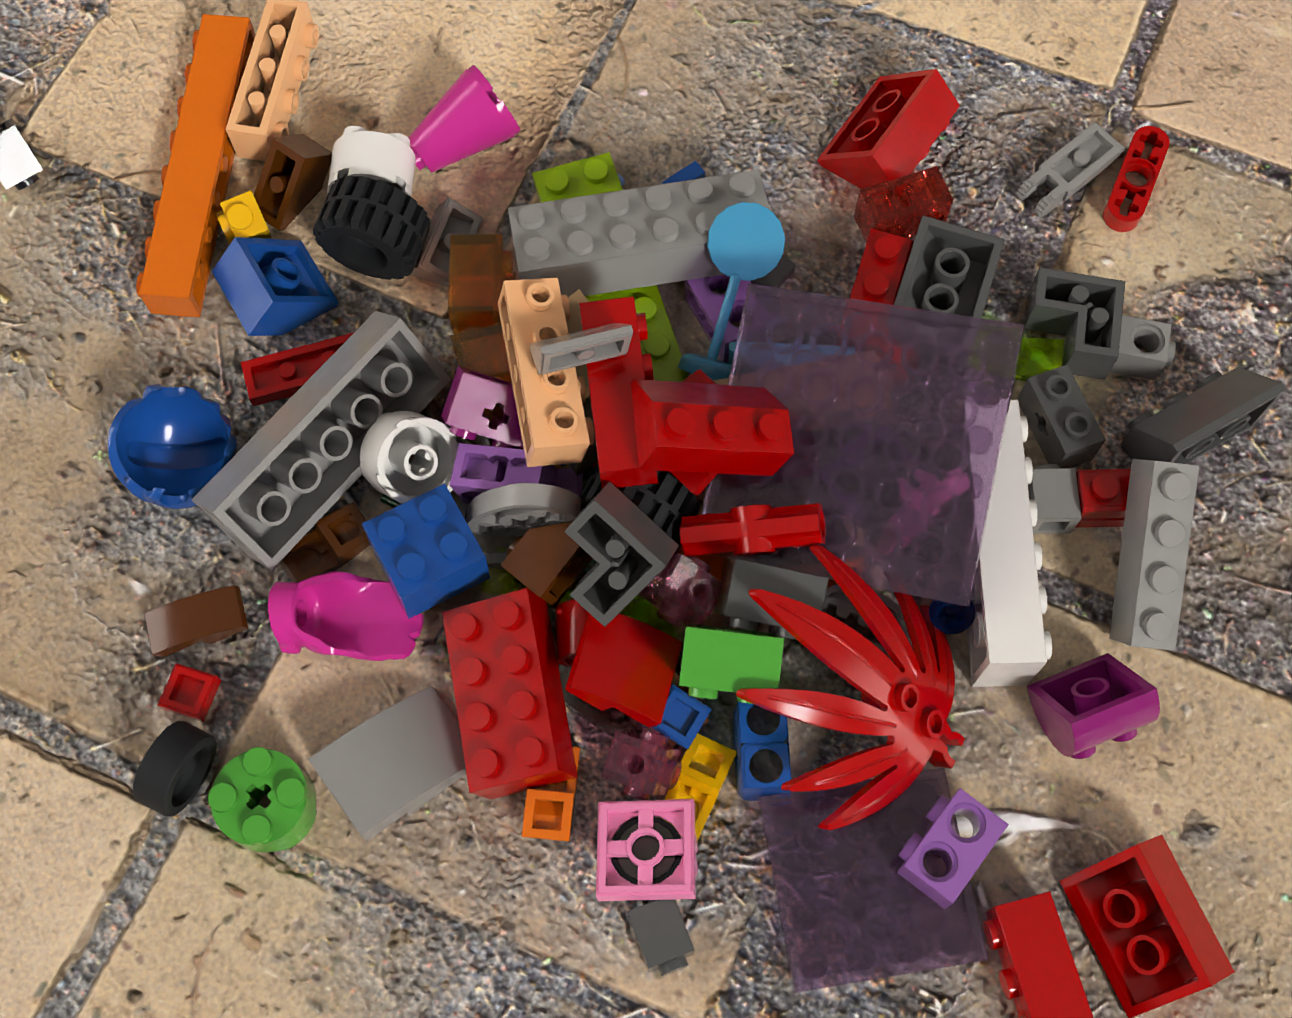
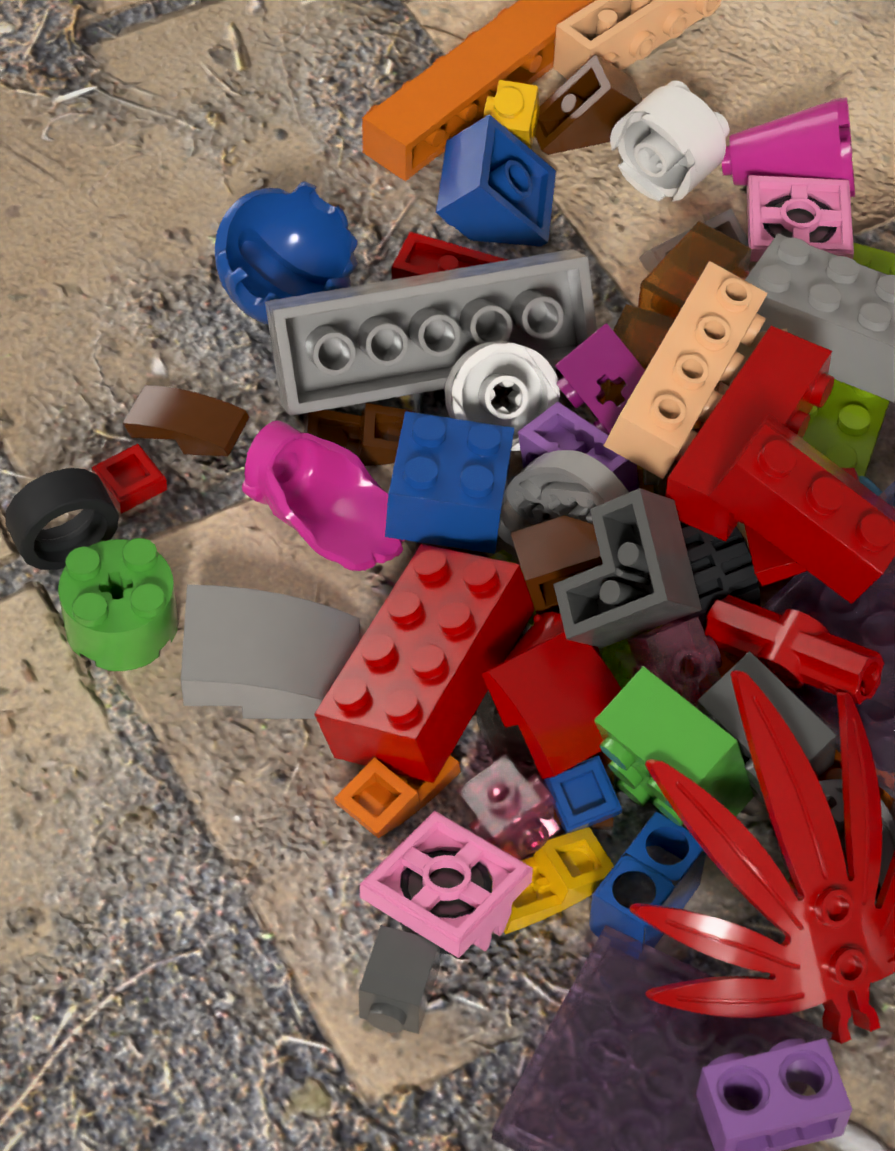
camera: 35 degrees right, 15 degrees down
black tyre [313,176,431,280] -> none
light grey slope [530,323,633,375] -> none
none -> bright pink piece [747,175,854,262]

